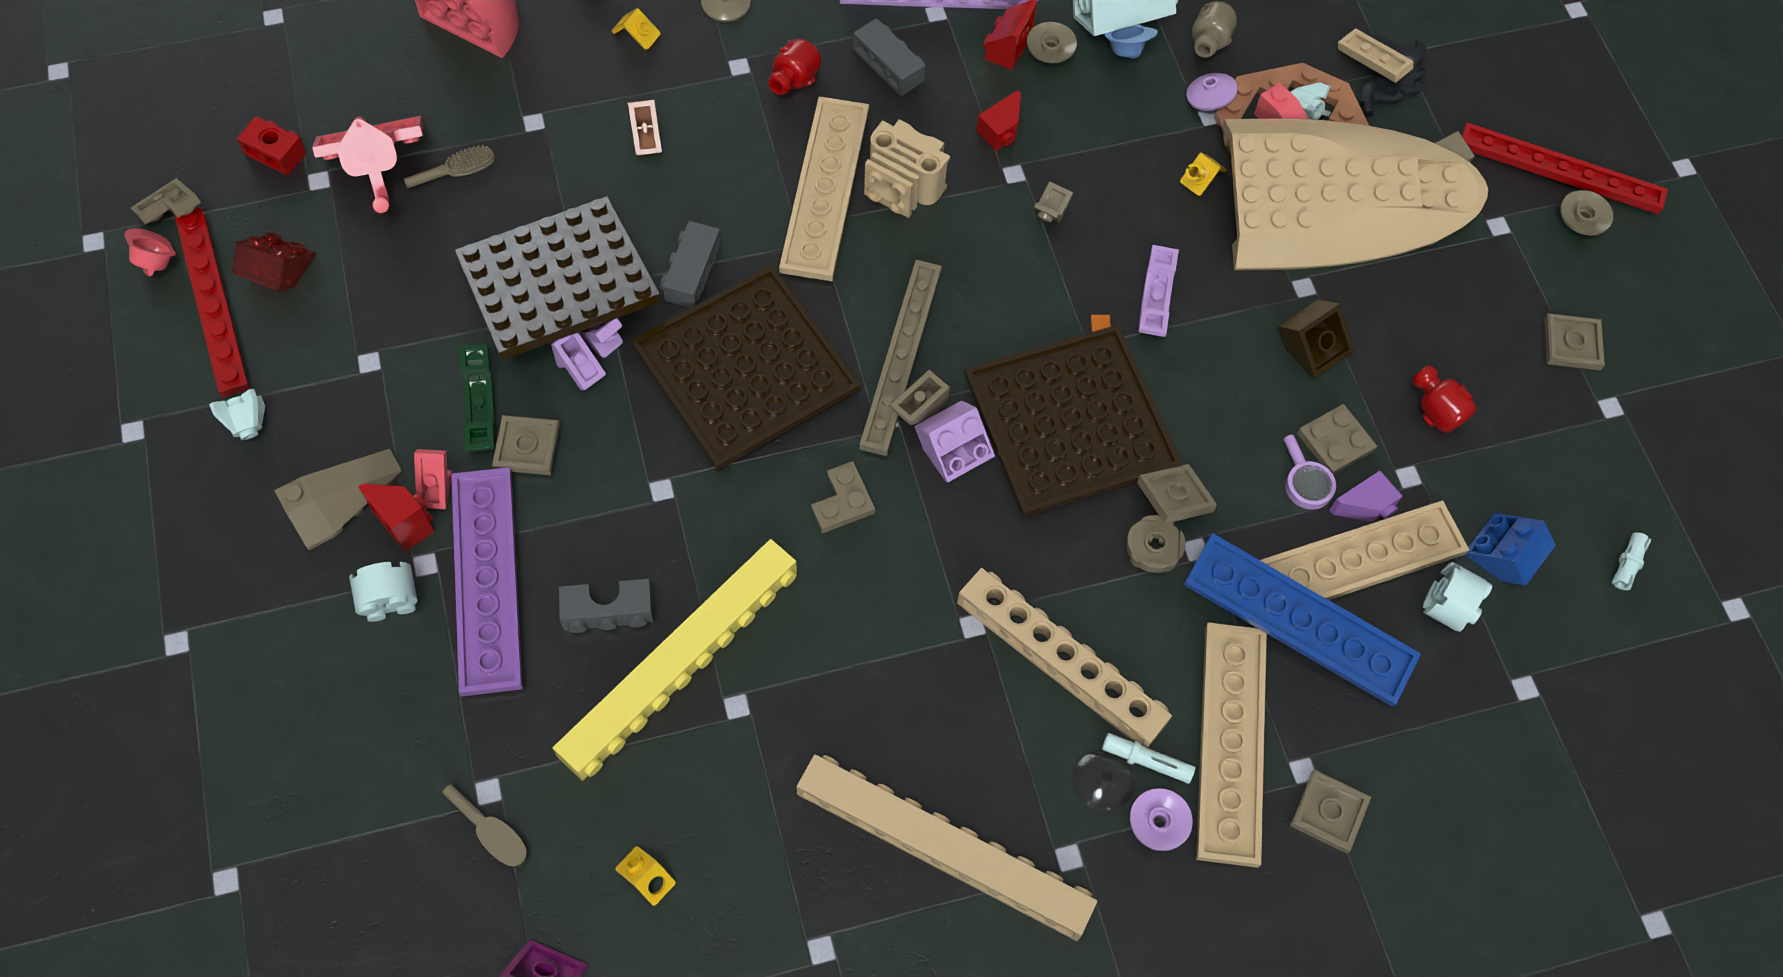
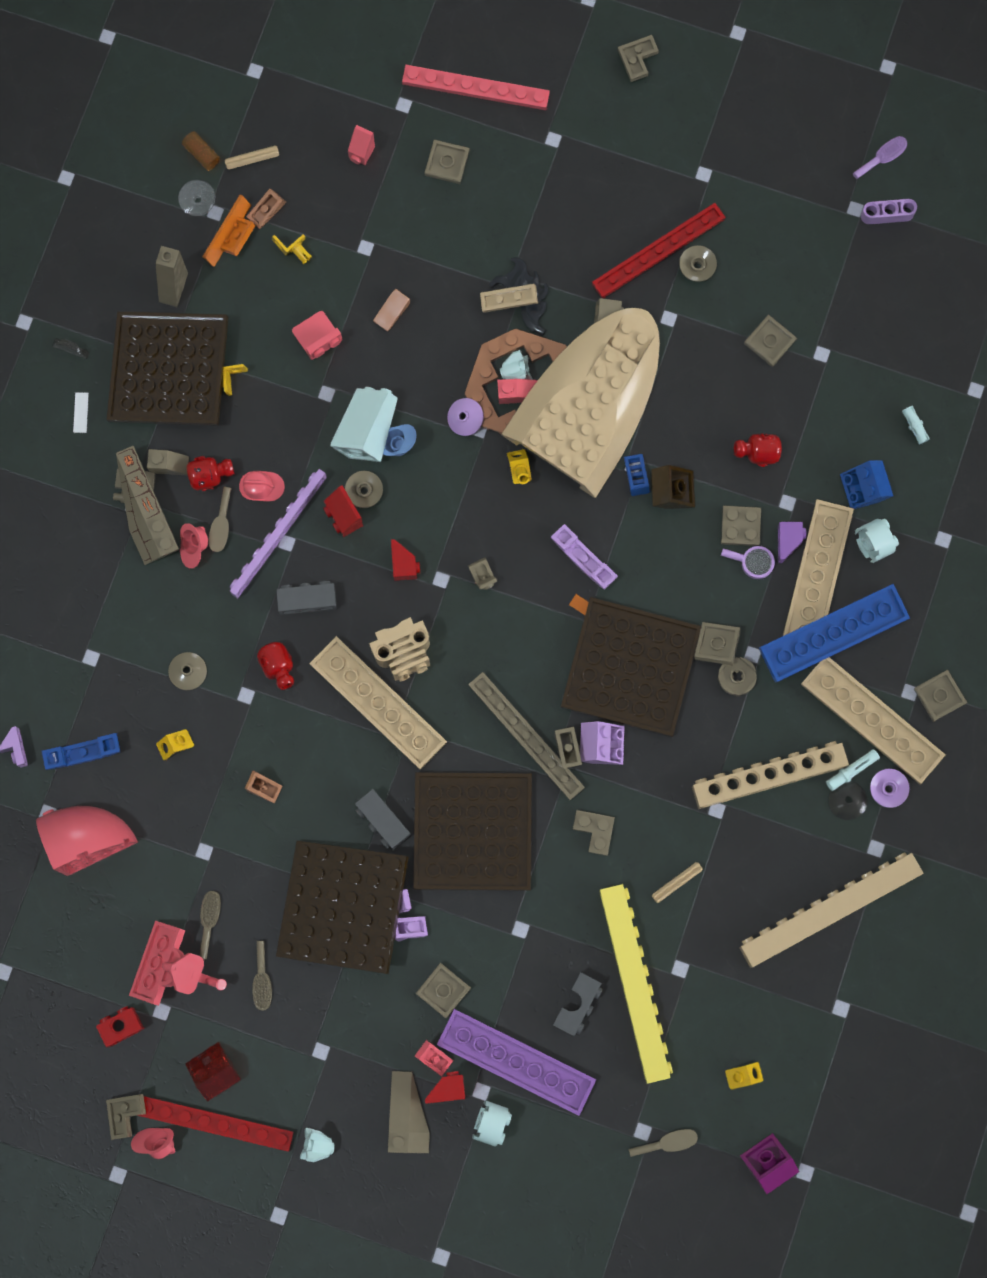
camera: 50 degrees left, 15 degrees up
dark green slope [459,344,496,452] -> none
dark tan piece [1191,1,1237,58] -> none
none -> dark tan piece [252,941,272,1011]
none -> dark tan plate [618,35,659,82]
none -> blue slope [624,454,650,496]
none -> tan axle [652,862,703,903]

